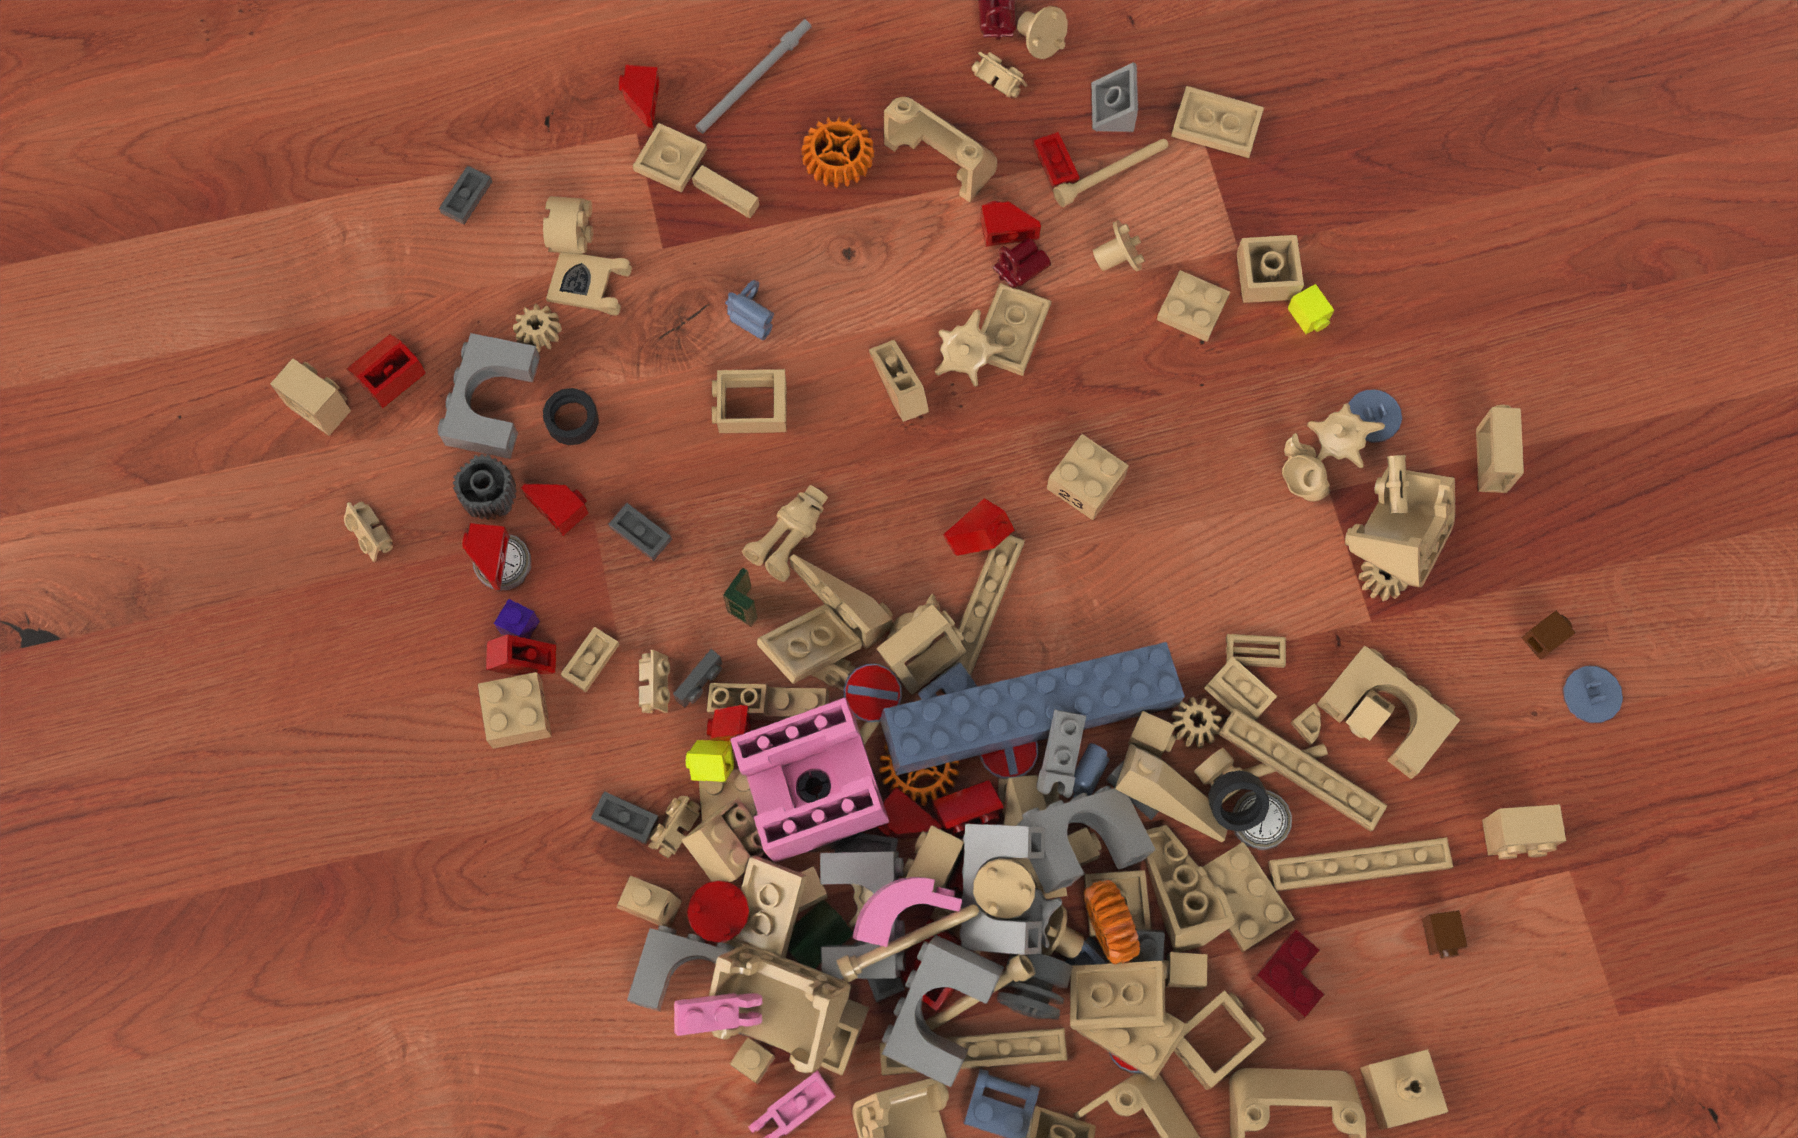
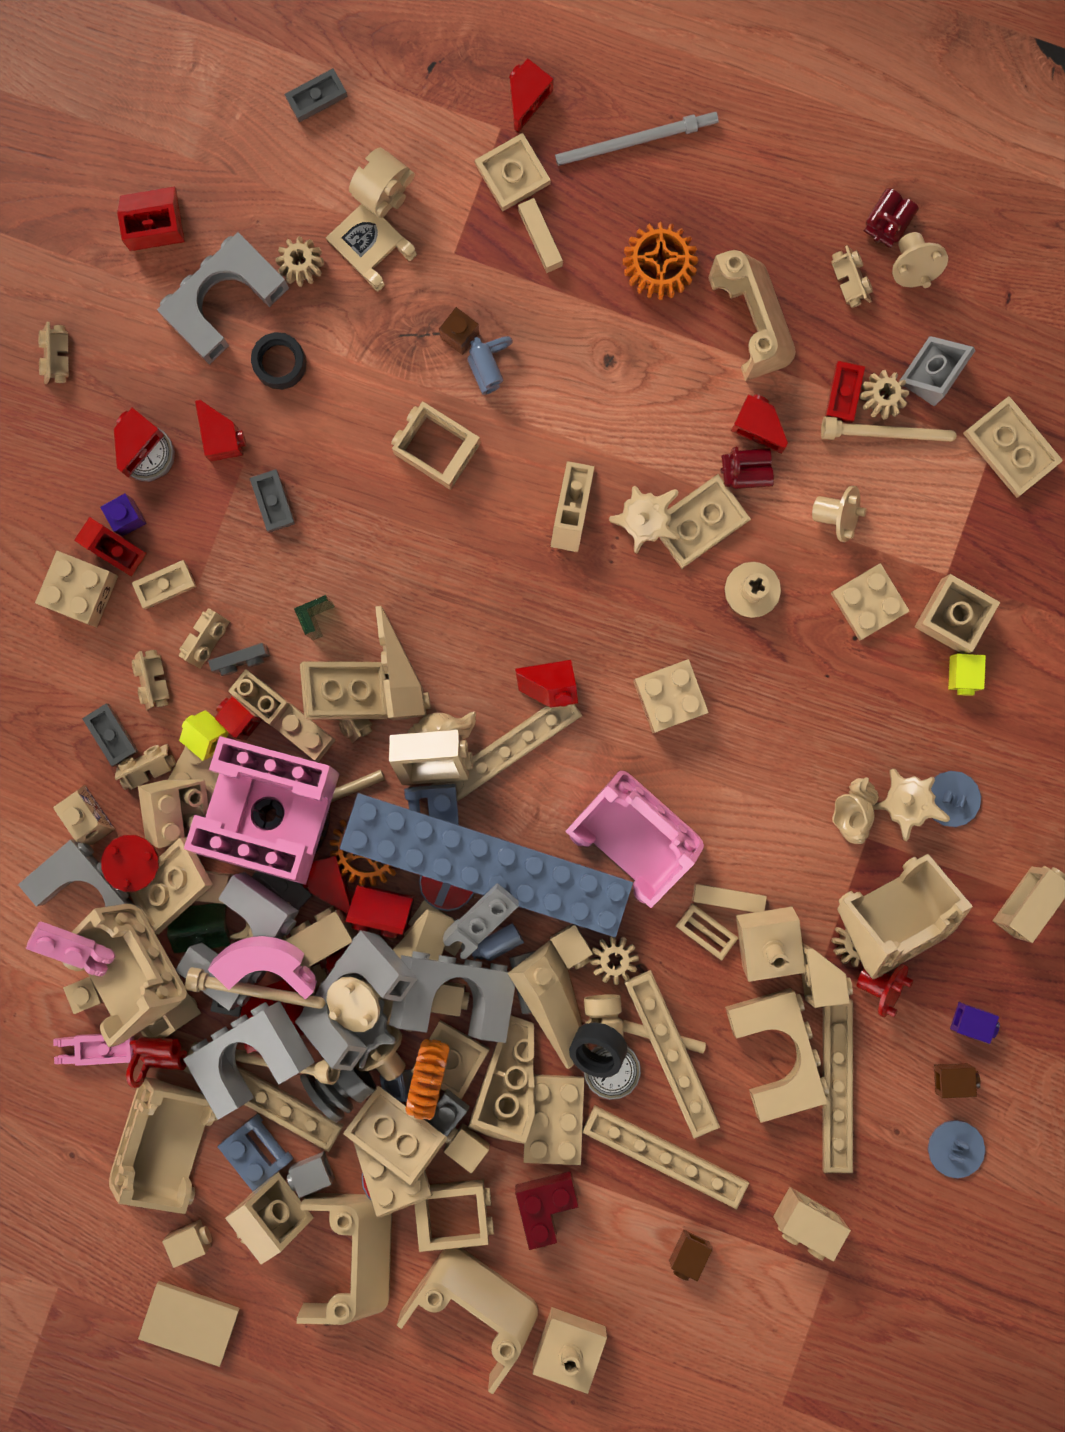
camera: 35 degrees right, 15 degrees up
tan brick [270,358,351,436] -> none
dark grey brick [453,454,517,520] -> none
tan piece [742,485,828,582] -> none
red piece [843,664,902,722] -> none
tan plate [1204,657,1277,720] -> none
tan tile [1291,703,1321,745] -> none
tan brick [1345,689,1395,741] -> none
tan pin [1386,455,1410,514] -> none
none -> red piece [126,1037,188,1088]
none -> tan hinge [132,650,170,711]
none -> light grey brick [287,1152,335,1198]
none -> reddish brown brick [439,307,480,355]
none -> bright pink windscreen [565,771,704,908]
none -> tan piece [692,883,767,912]
none -> tan piece [724,562,781,618]
none -> tan brick [736,907,805,982]
none -> tan slope [801,943,853,1008]
none -> tan tile [822,999,853,1173]
none -> red piece [857,964,914,1017]
none -> tan gear [860,370,909,420]
none -> dark purple brick [950,1002,1000,1044]

